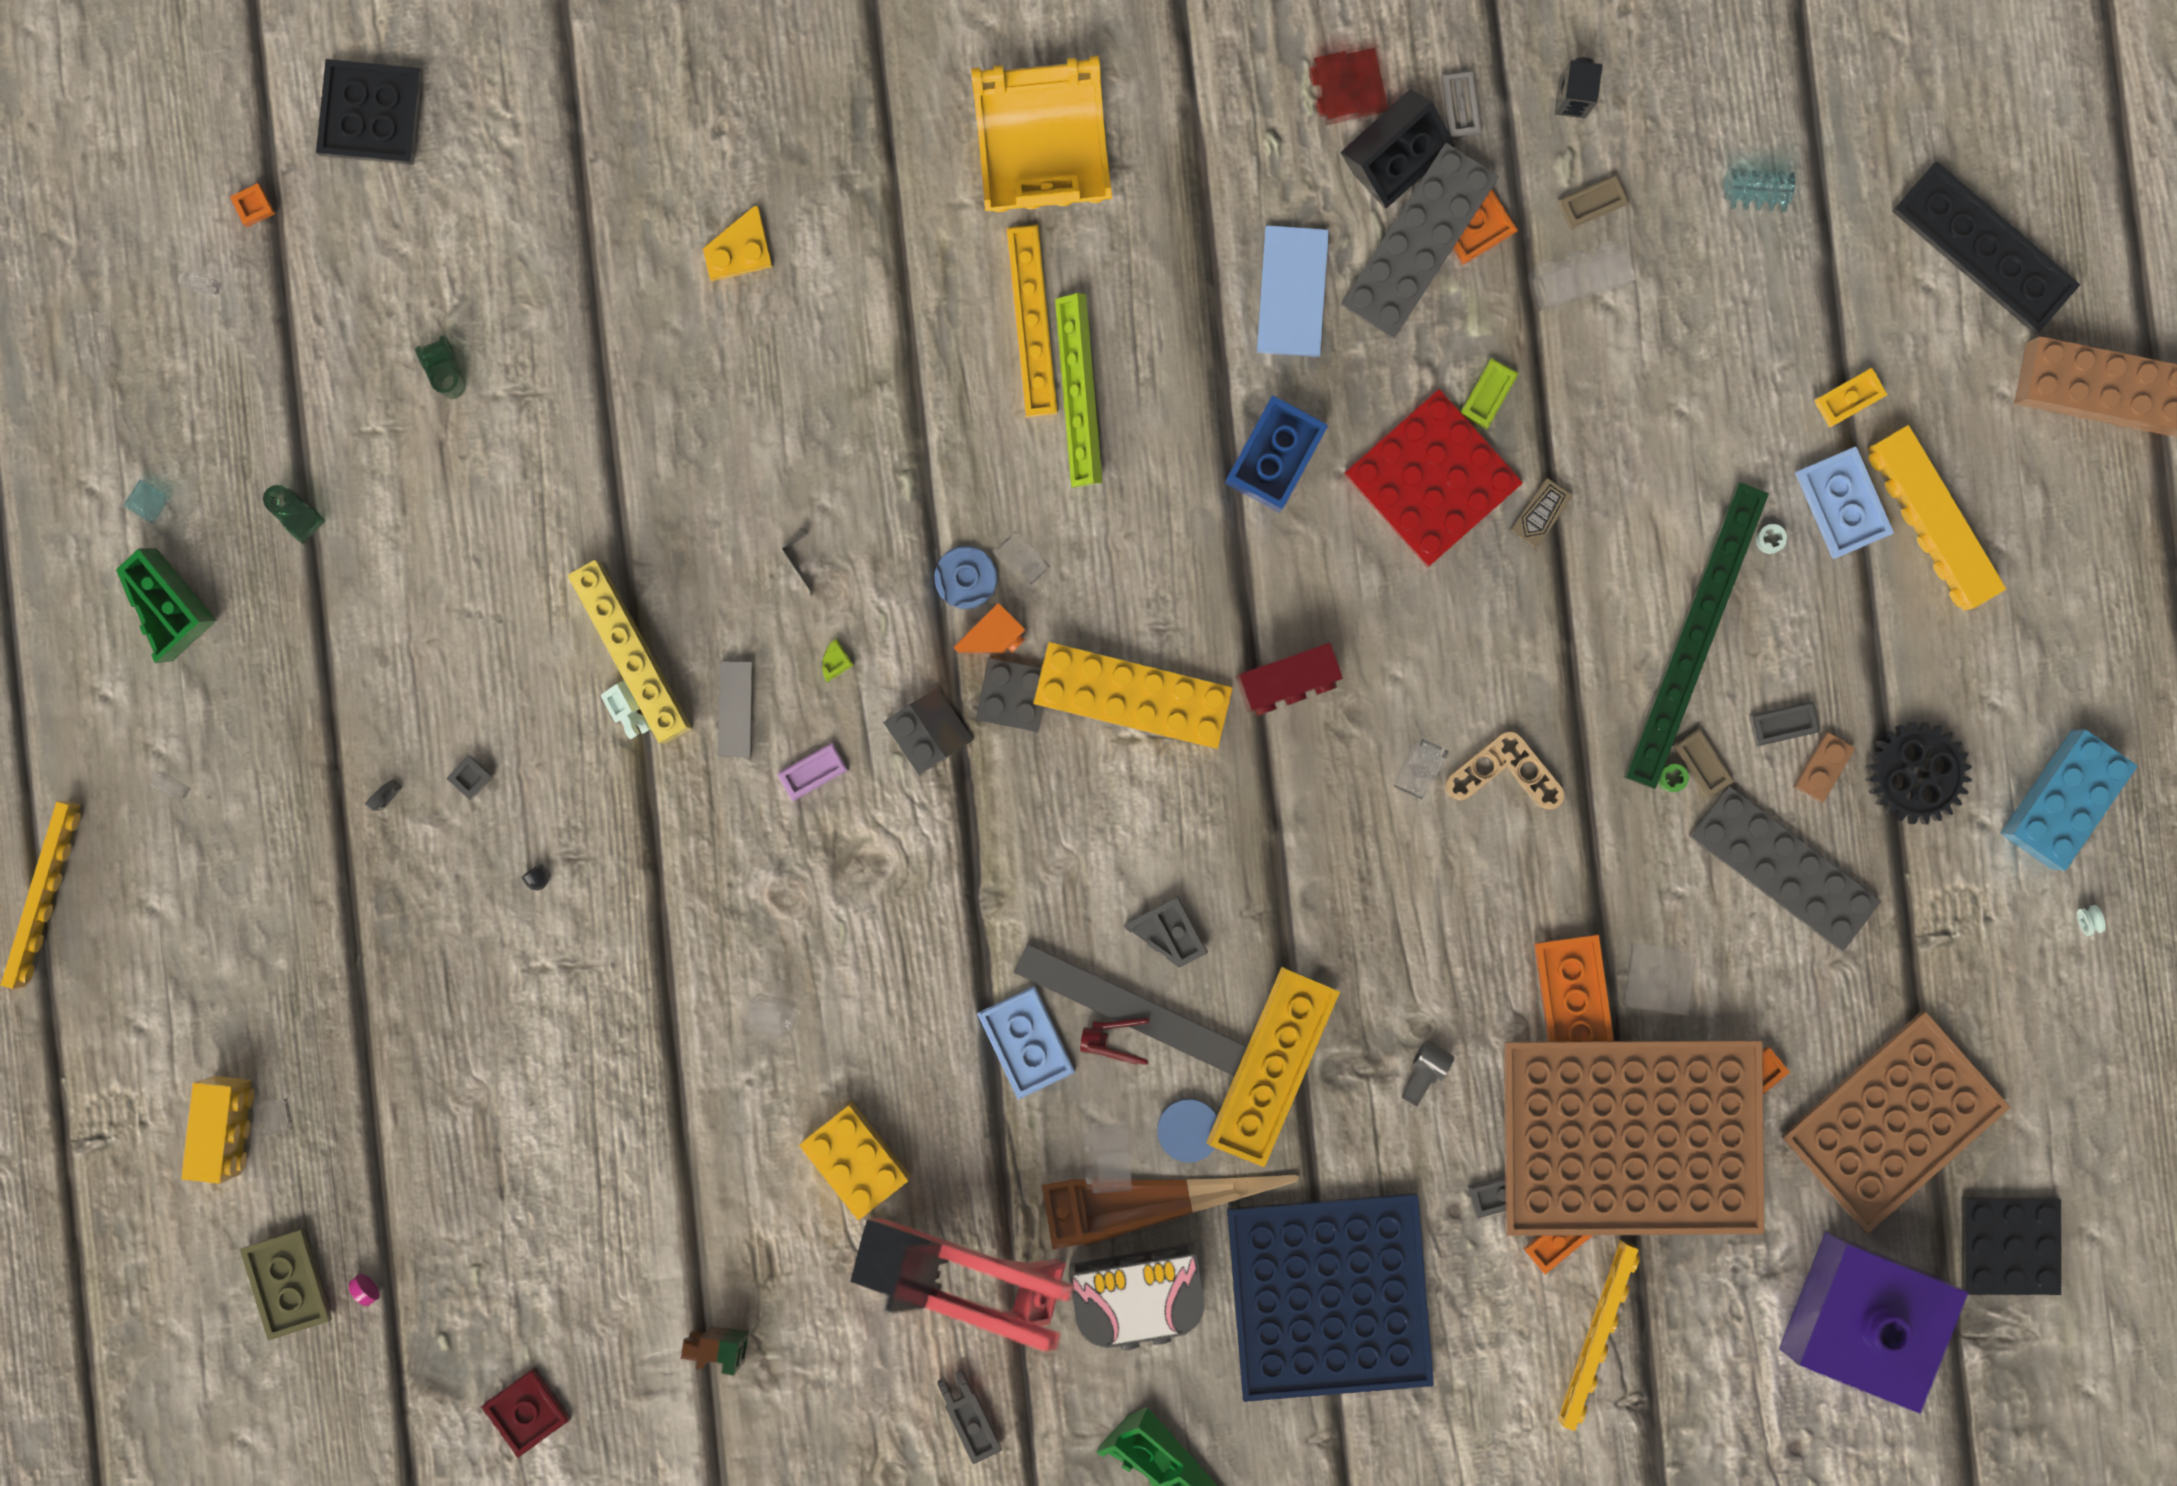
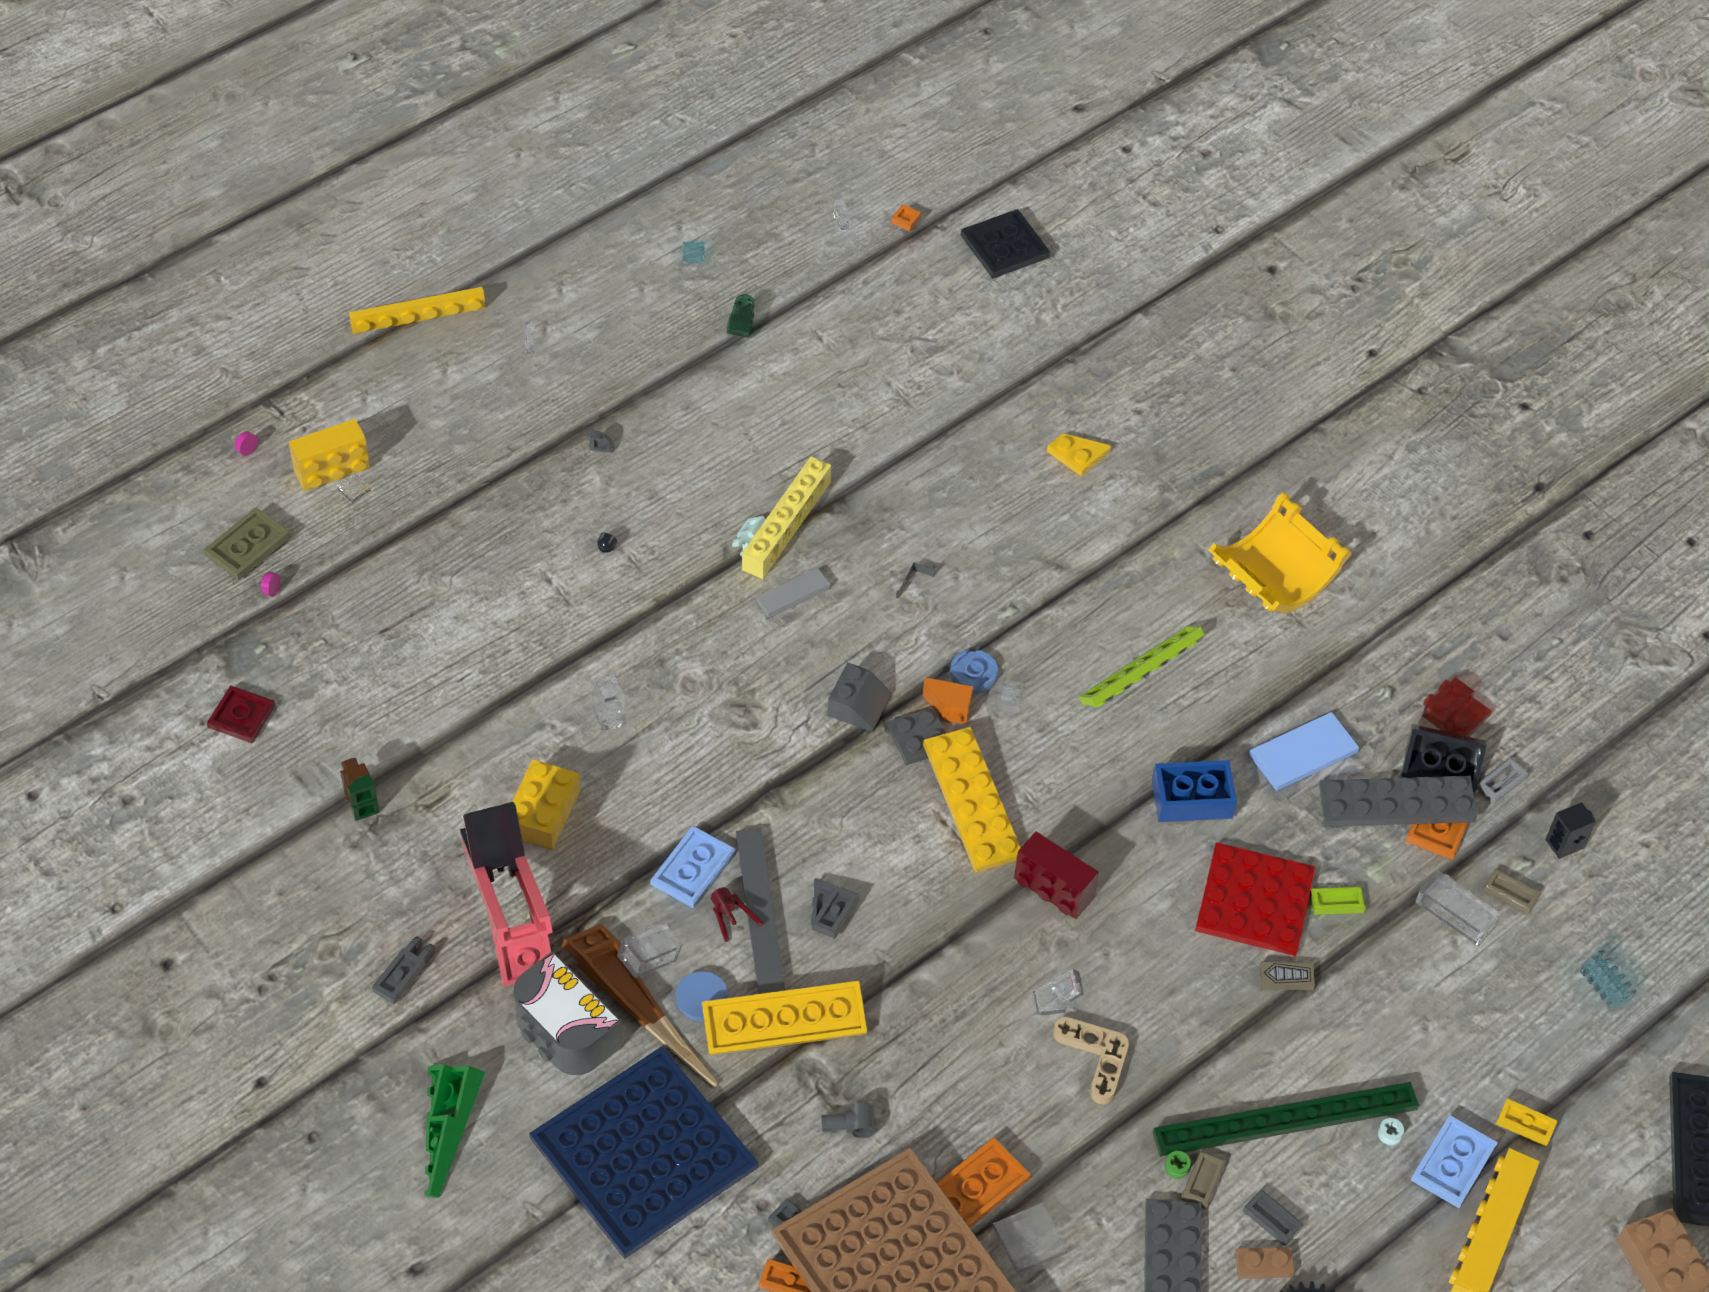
camera: 55 degrees right, 35 degrees down
green wedge [116,548,217,663] -> none
clear green piece [414,334,466,399] -> none
dark grey plate [446,755,494,800] -> none
lavender tile [777,743,848,801] -> none
lime tile [822,639,854,683] -> none
yellow tile [1007,225,1057,417] -> none
none -> dark pink tile [235,431,258,456]

